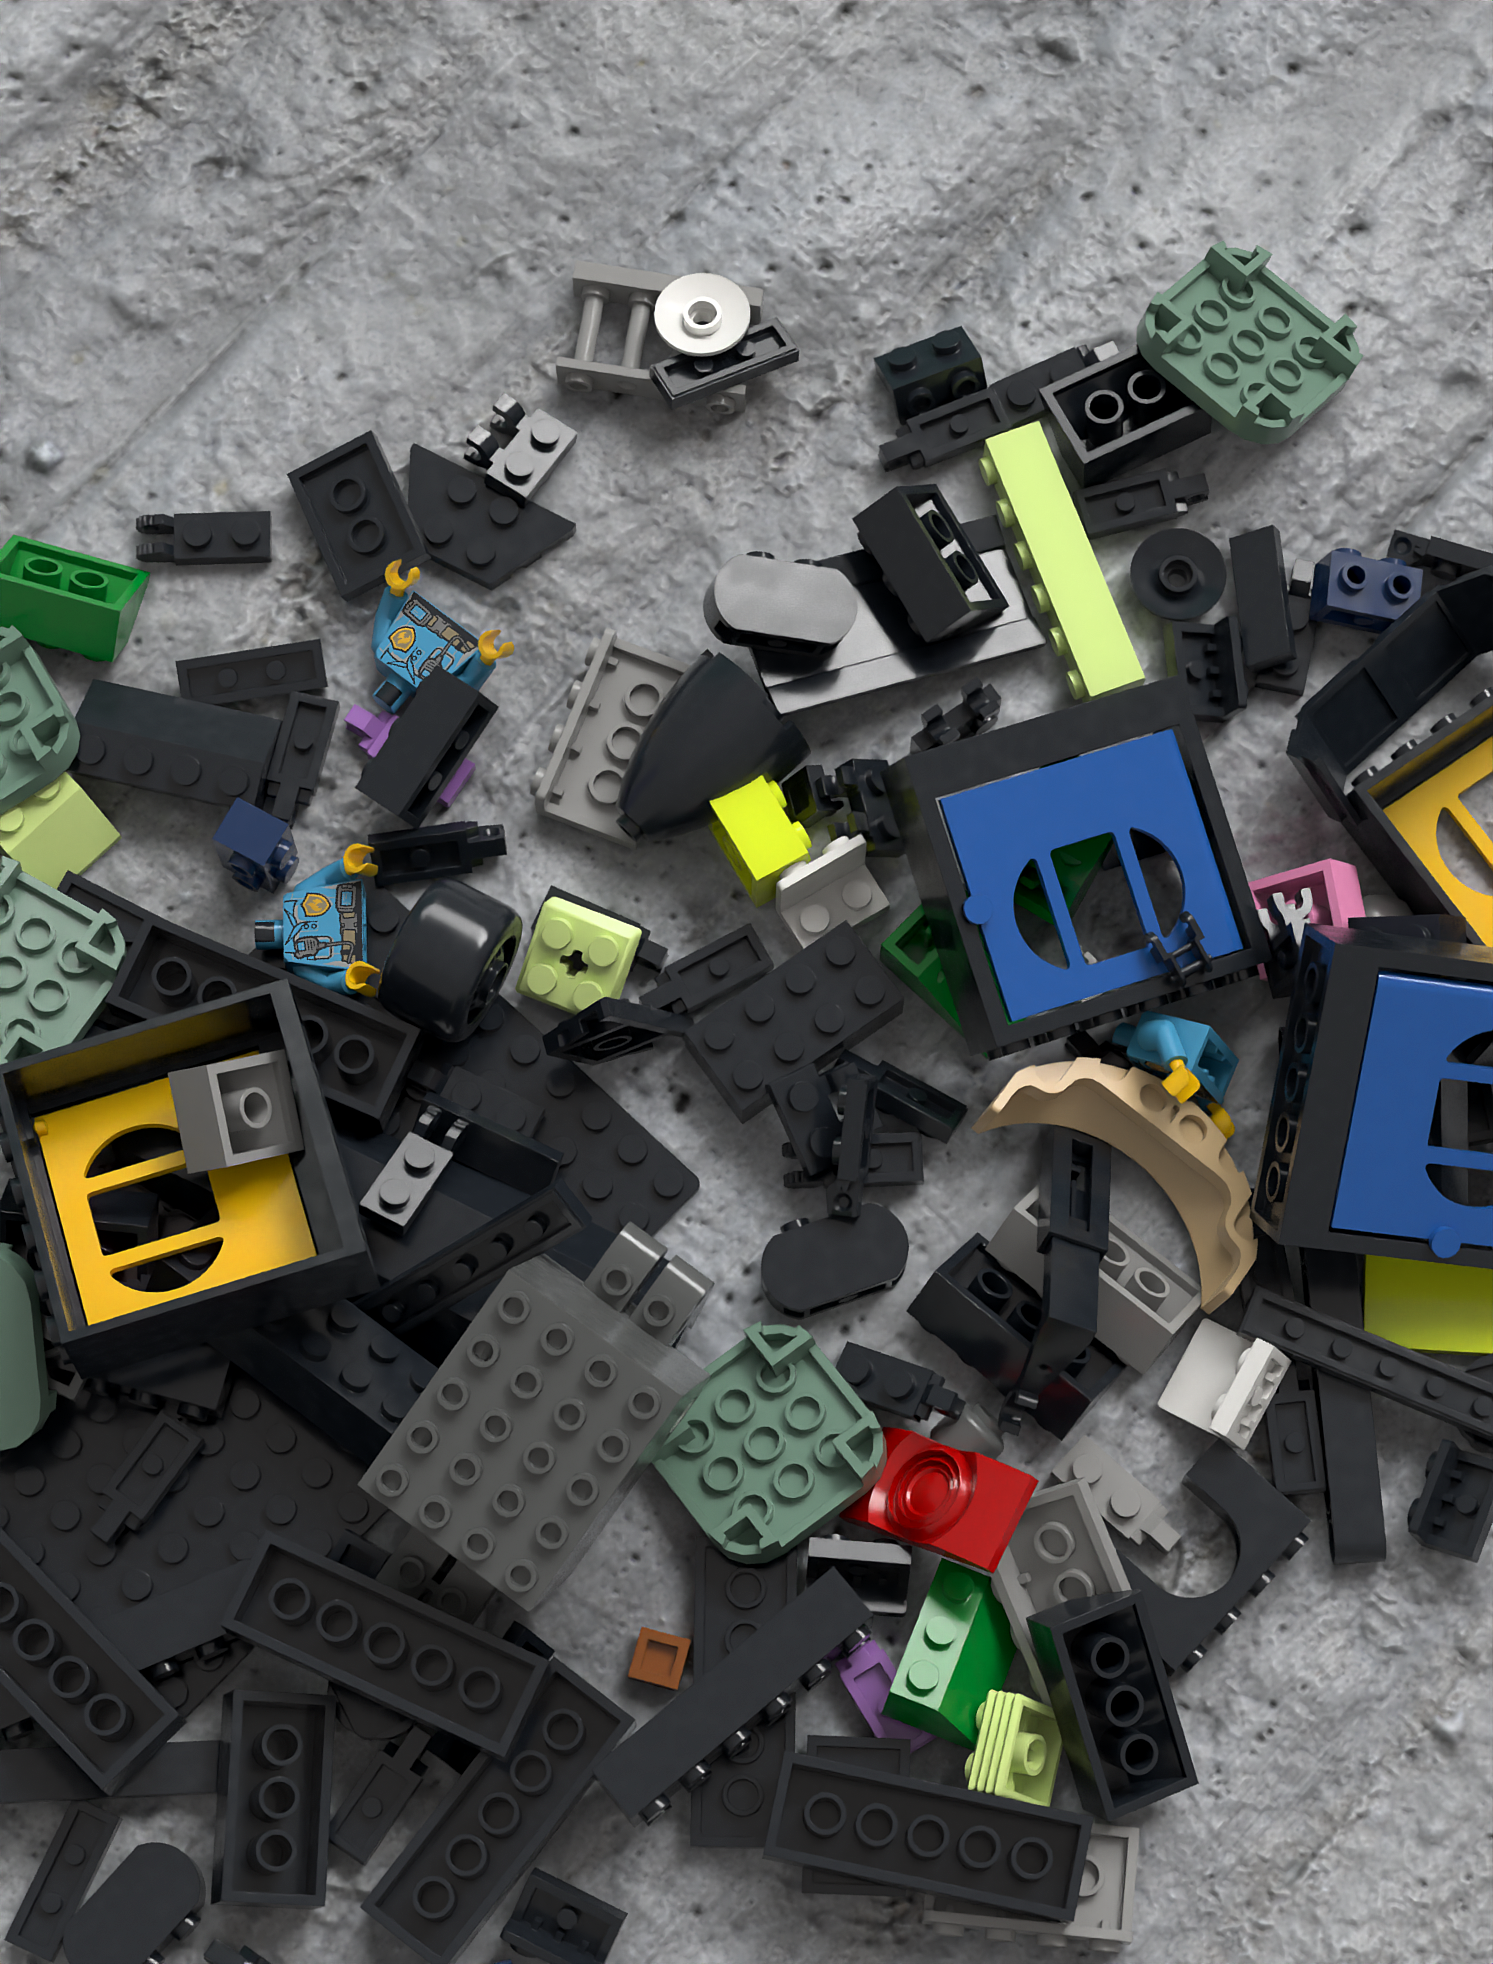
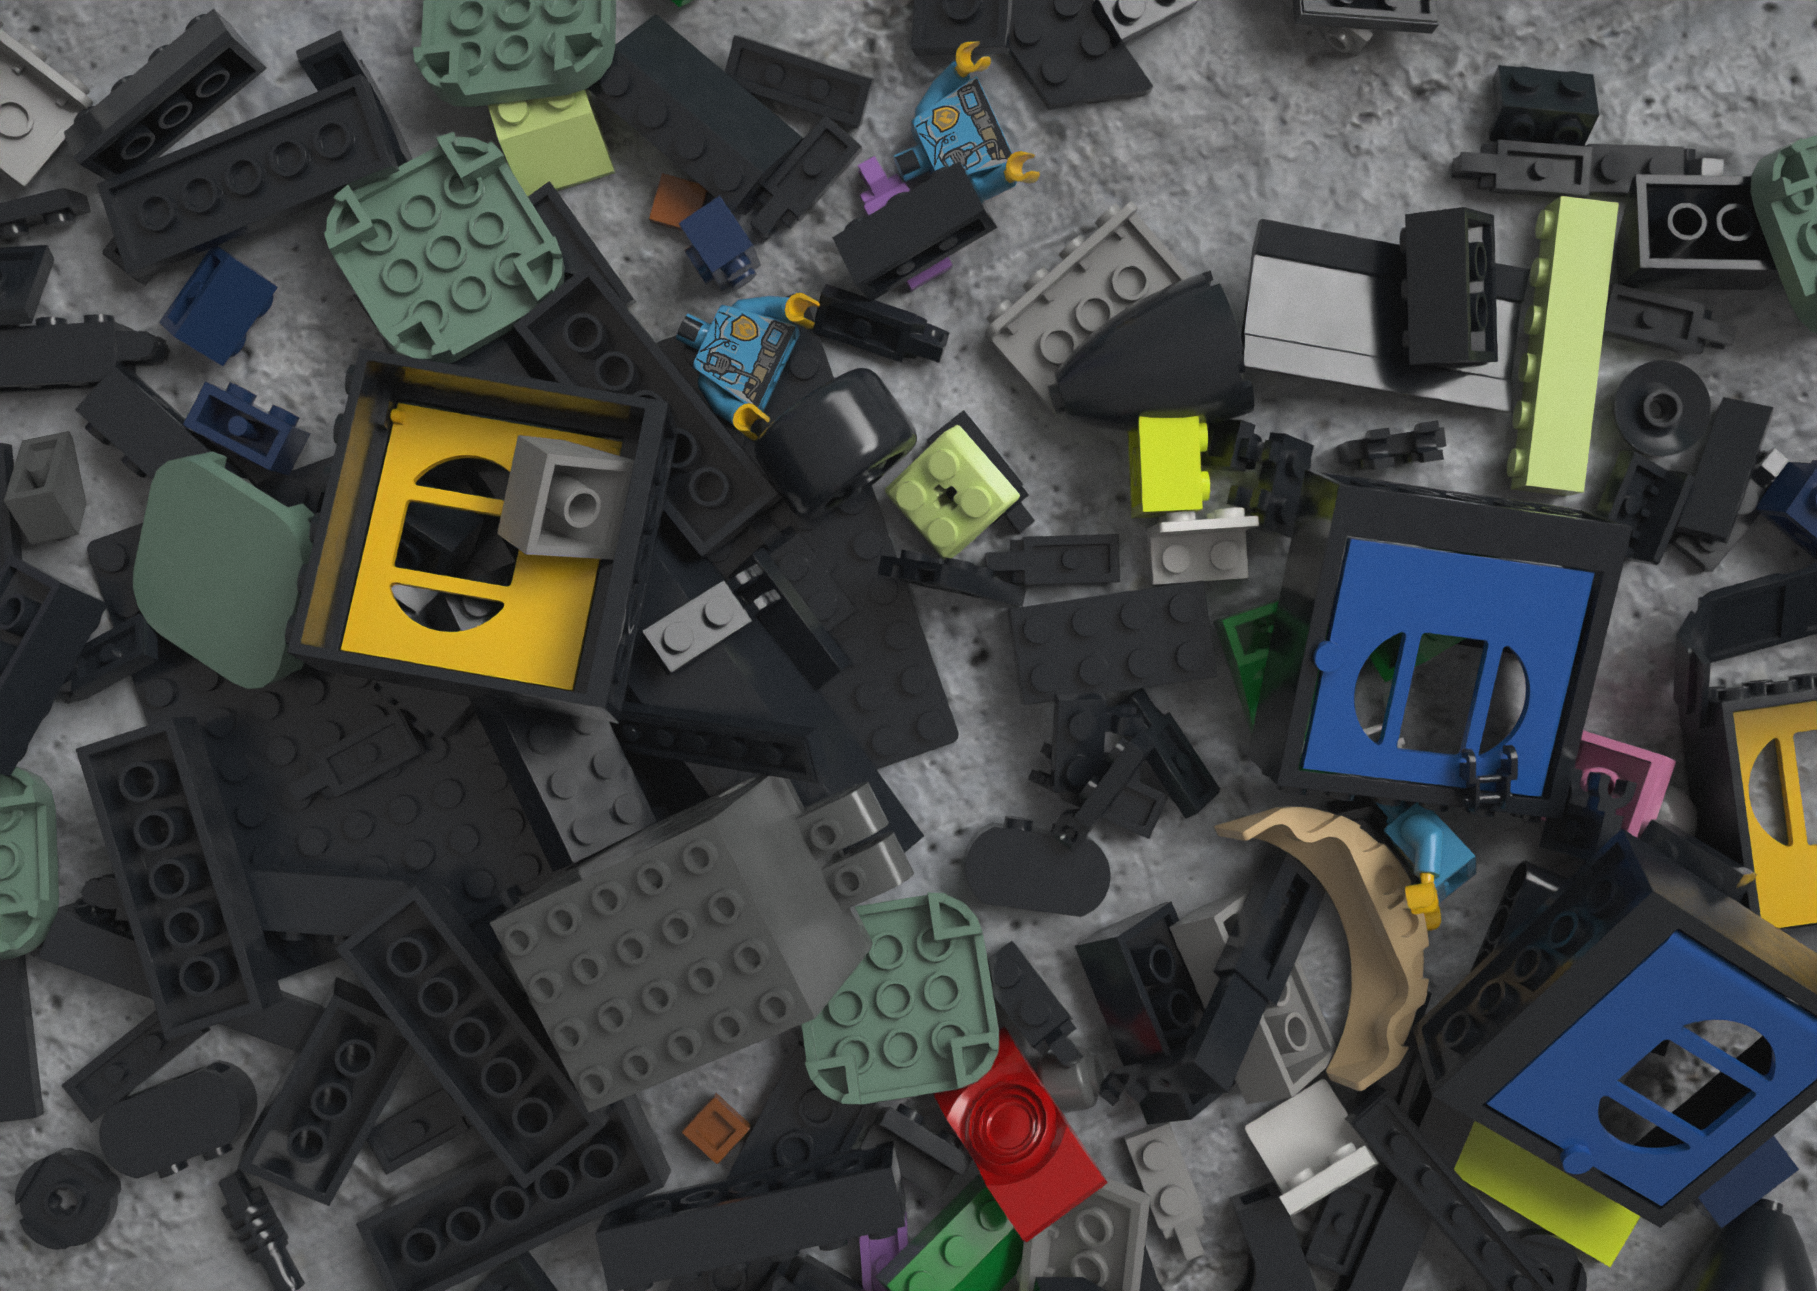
camera: 25 degrees right, 15 degrees up
brick [703,551,858,658] -> none
none -> dark orange tile [649,173,709,232]

